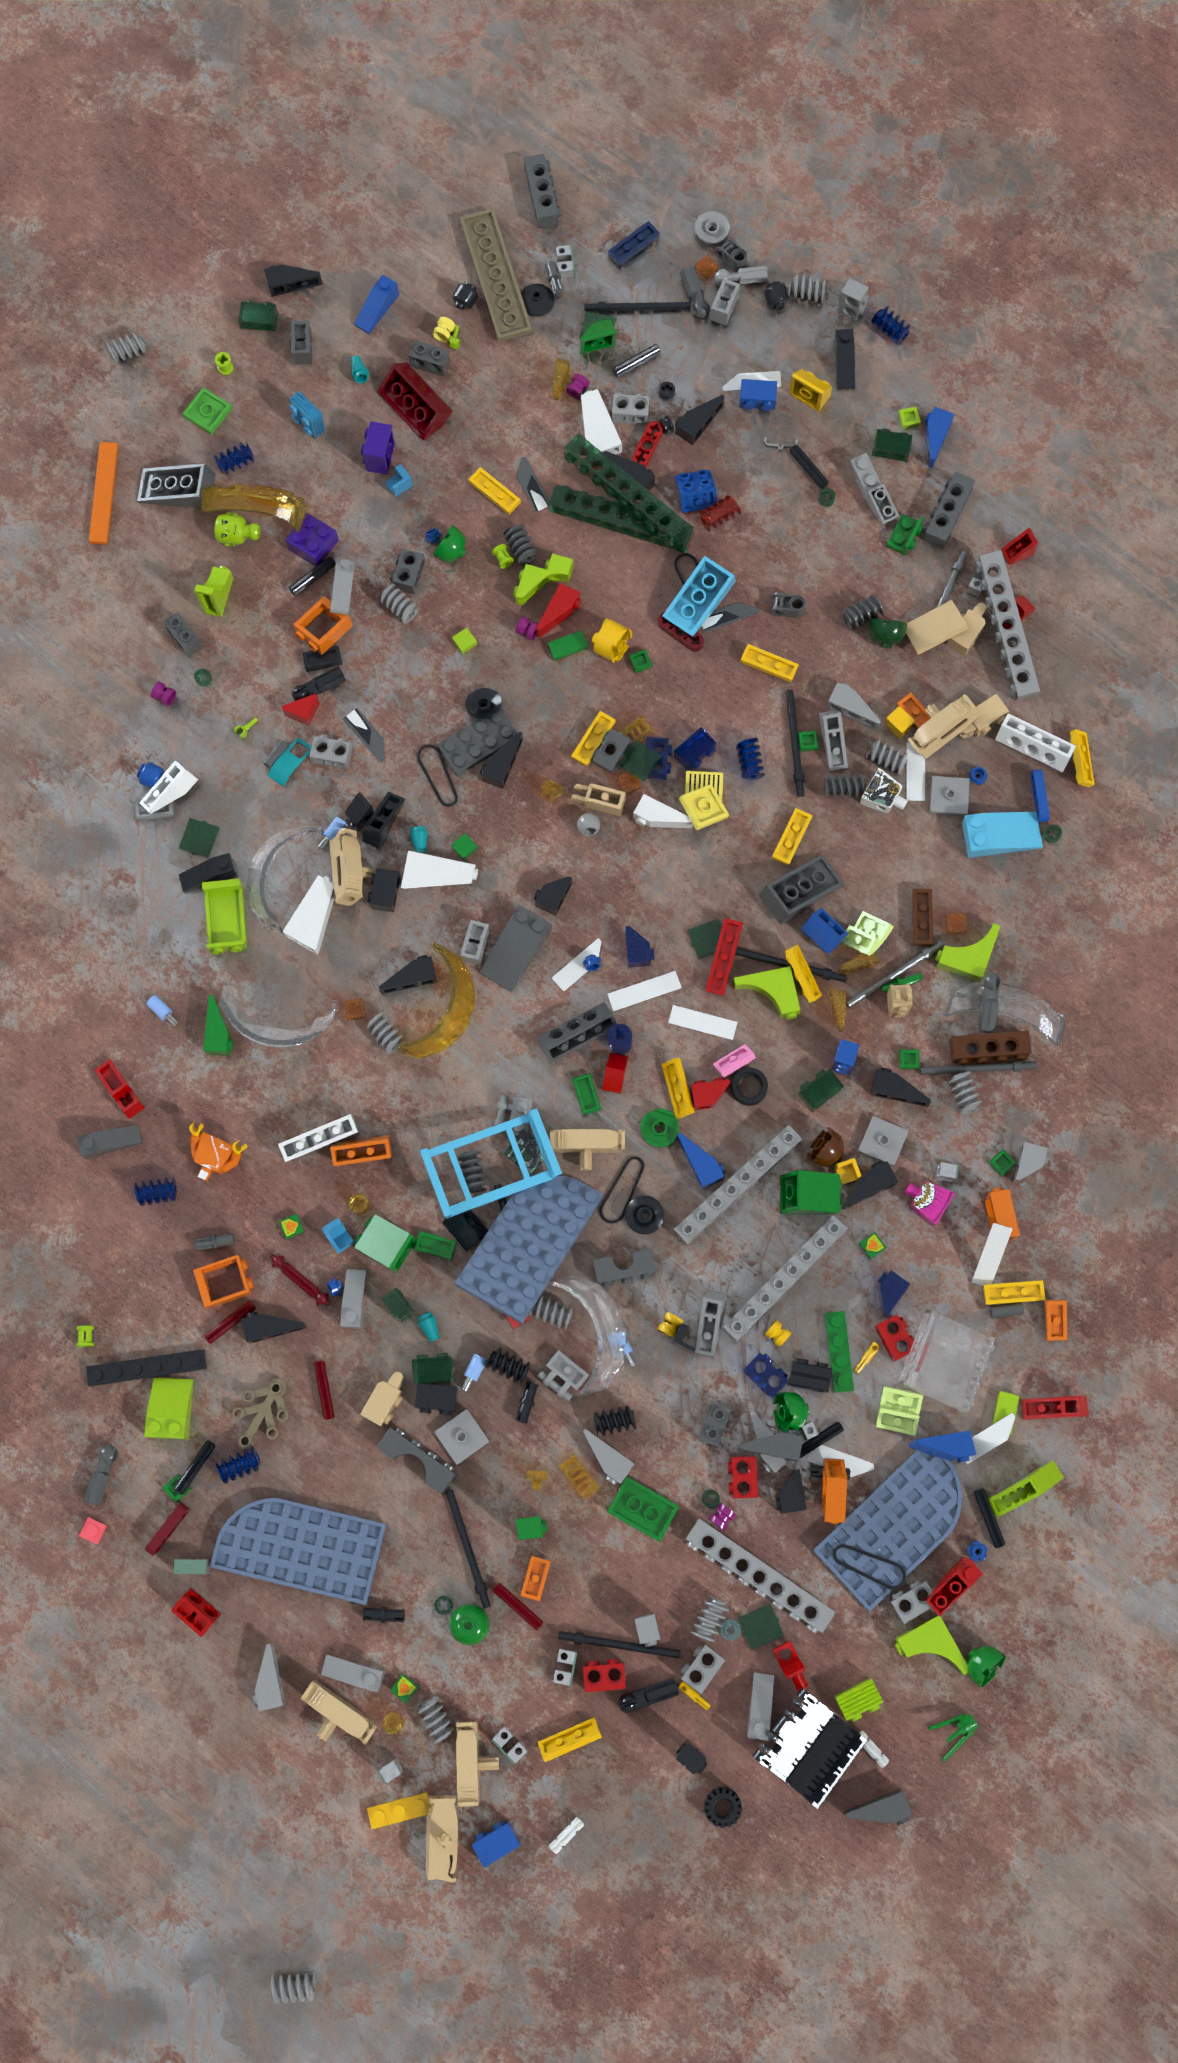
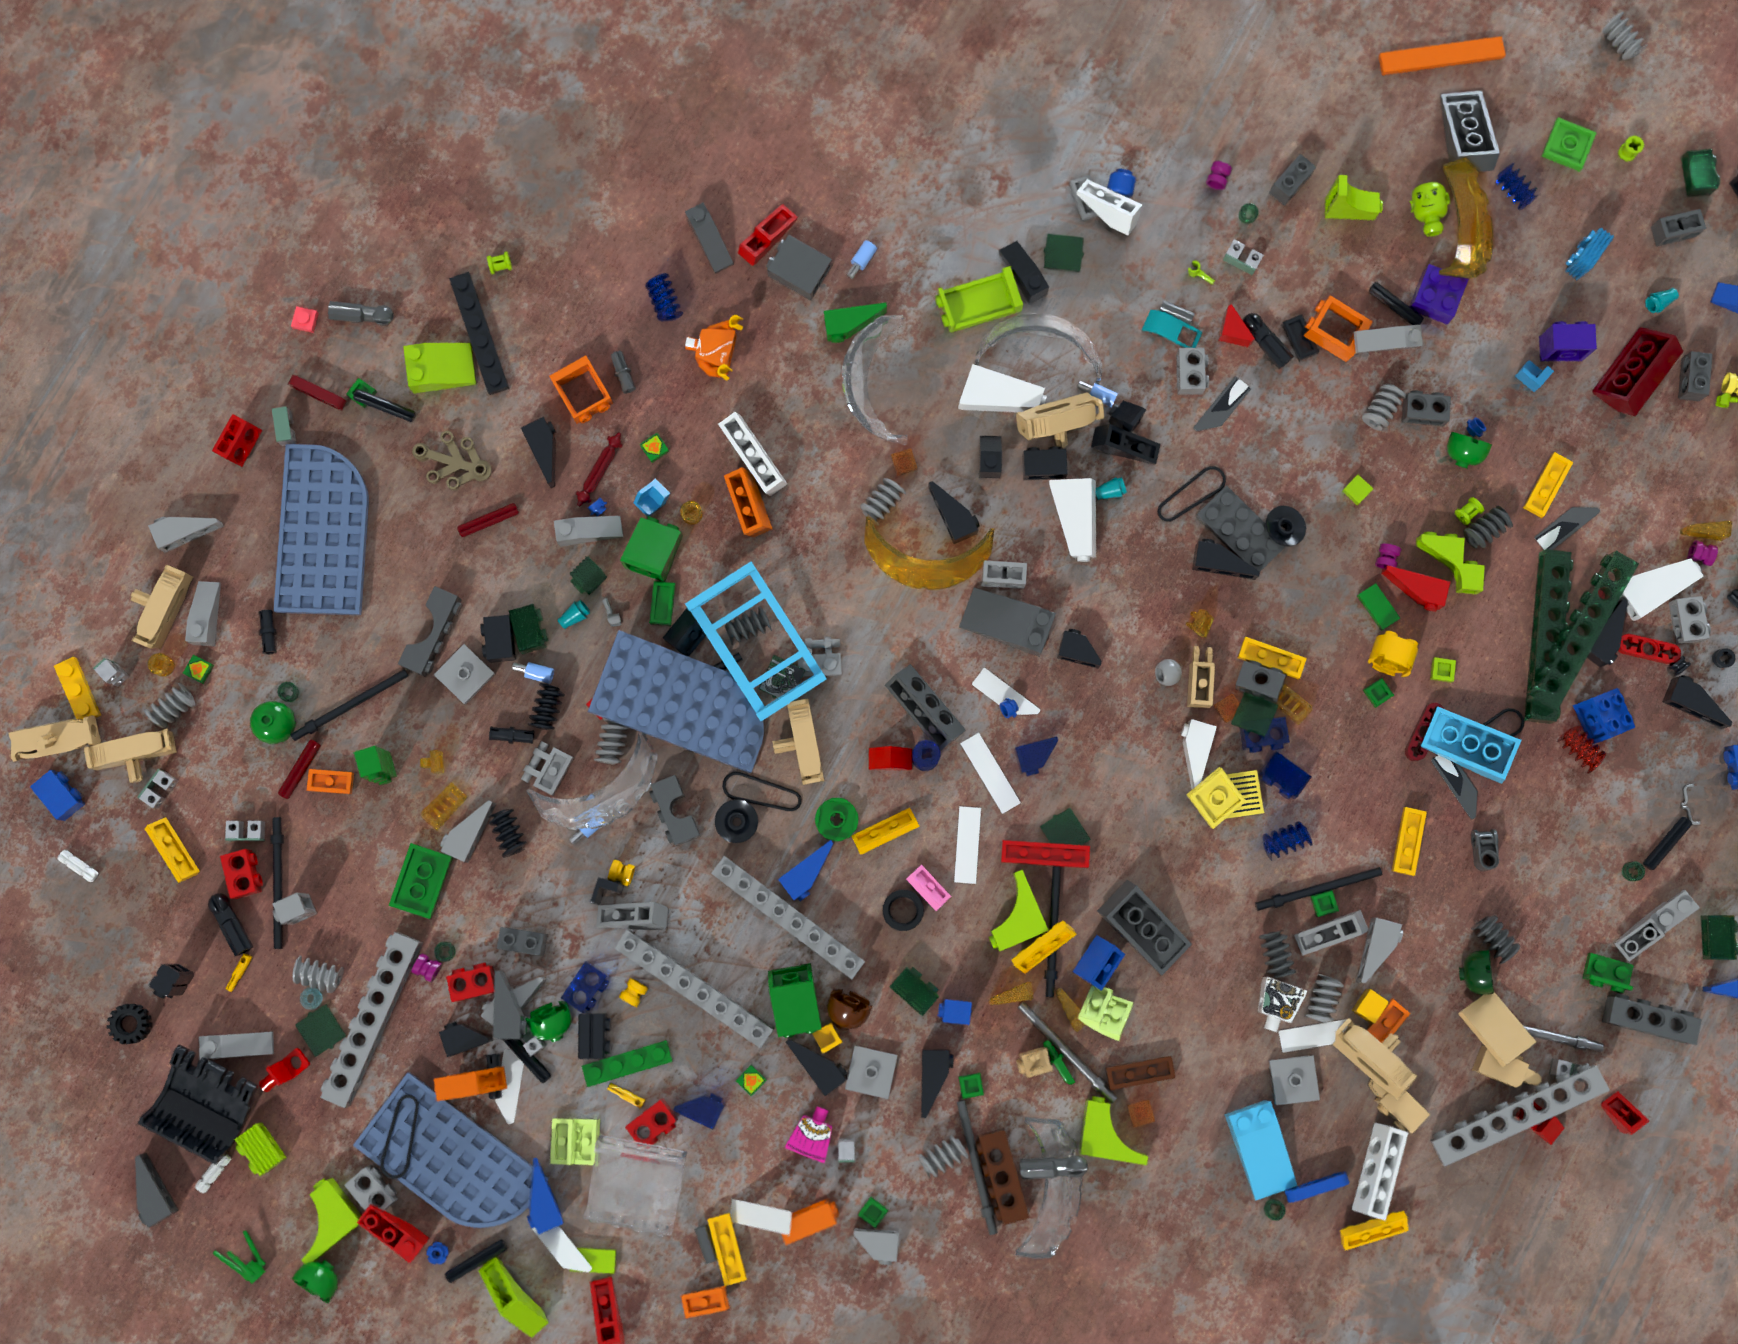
camera: 75 degrees right, 5 degrees up
dark red axle [204,1301,256,1344] -> none
clear blue piece [216,1446,261,1484] -> none
tan hinge [360,1372,404,1427] -> none
green tile [451,833,478,860] -> none
green tile [572,1073,601,1116] -> none
light grey brick [680,1644,725,1694] -> none
red slope [691,1077,730,1111] -> none
yellow plate [772,808,813,866] -> none
blue plate [969,767,987,785] -> none
none -> light grey hand [602,598,621,627]
none -> dark grey brick [766,235,832,301]
none -> black slope [979,436,1002,478]
none -> flat silver piece [1223,239,1263,275]
none -> lime tile [1430,657,1456,683]

